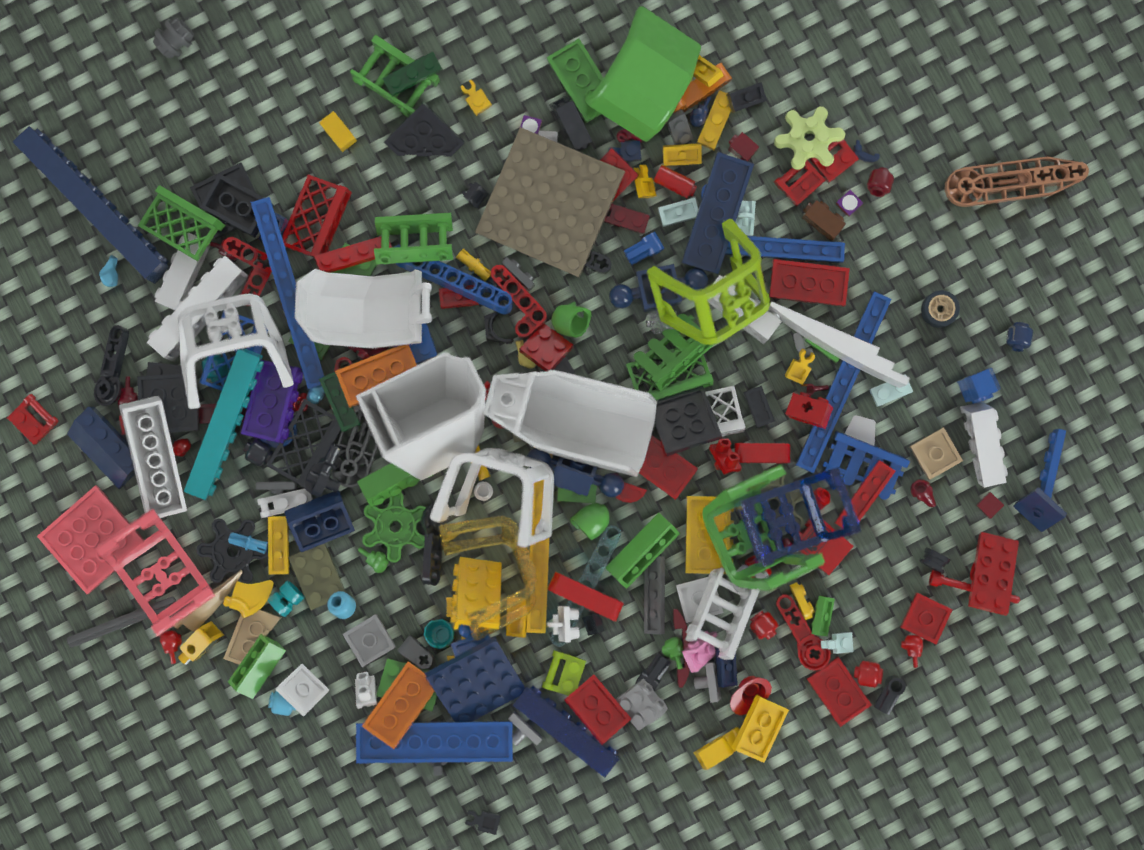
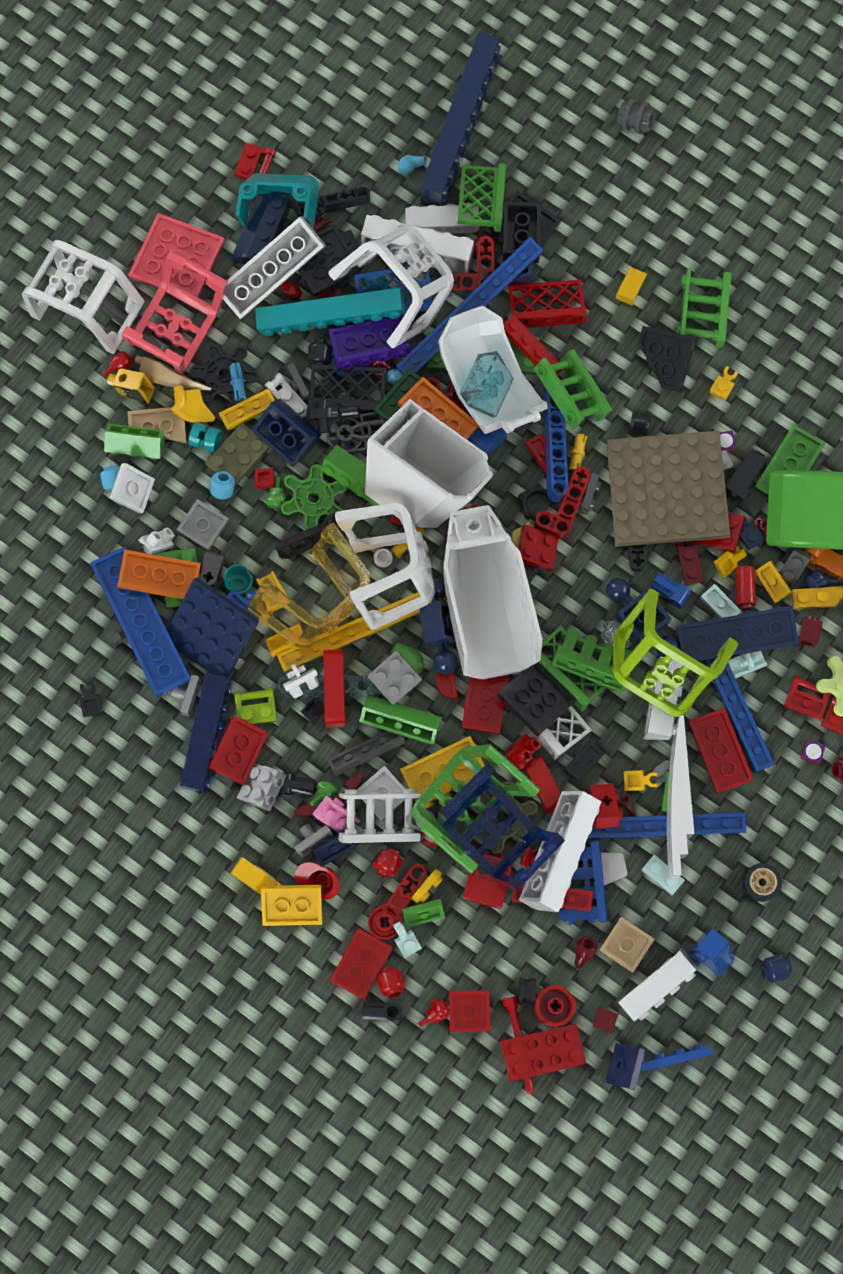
camera: 60 degrees right, 10 degrees down
dark green plate [382,51,442,97] -> none
yellow bracket [450,557,502,629] -> none
bright green piece [551,302,592,338] -> none
bright green plate [557,484,597,503] -> none
reddish brown brick [802,200,846,242] -> none
none -> white windscreen [22,240,145,354]
none -> teal windscreen [236,173,319,229]
none -> red plate [255,468,275,489]
none -> light grey plate [367,650,422,705]
none -> clear light blue slope [460,351,514,418]
none -> white brick [519,791,601,912]
none -> red brick [533,985,576,1027]

